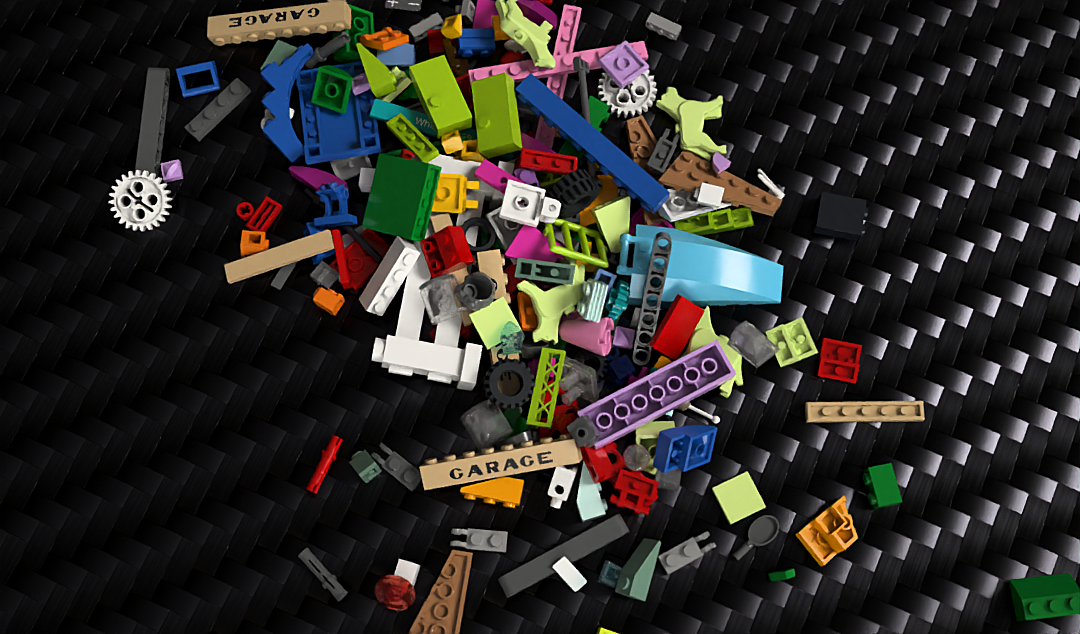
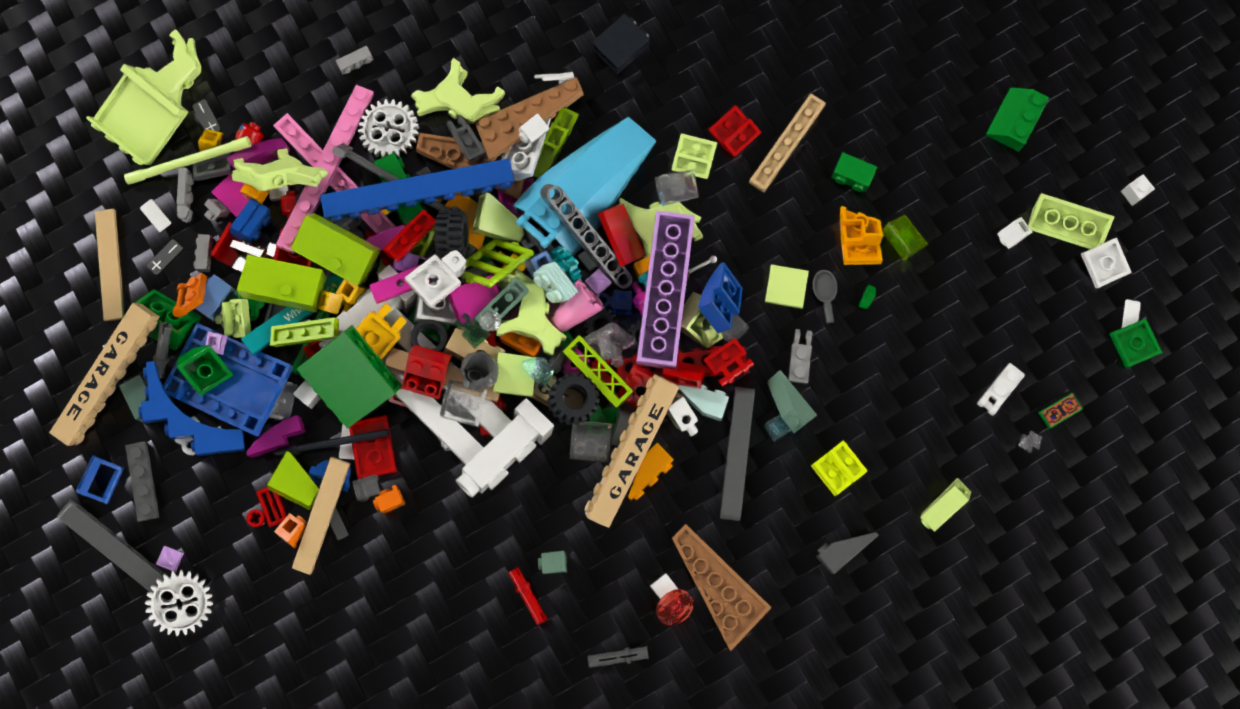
camera: 55 degrees left, 5 degrees up
blue tile [314,182,357,228] -> none
red tile [332,229,351,289] -> none
lime slope [356,43,398,98] -> none
white brick [359,236,421,316] -> none
dark grey hinge [370,443,422,491] -> none
yellow slope [441,14,462,40] -> none
light grey hinge [450,528,508,553] -> none
white sticker [553,557,587,592] -> none
dark grey brick [567,415,601,448] -> none
lavender tile [598,40,649,89] -> none
clear head [623,444,650,471] -> none
lavender tile [712,152,731,174] -> none
none -> lime slope [267,451,319,510]
none -> clear green plate [455,313,490,349]
none -> clear wheel [480,311,501,331]
none -> clear neon green slope [882,215,928,261]

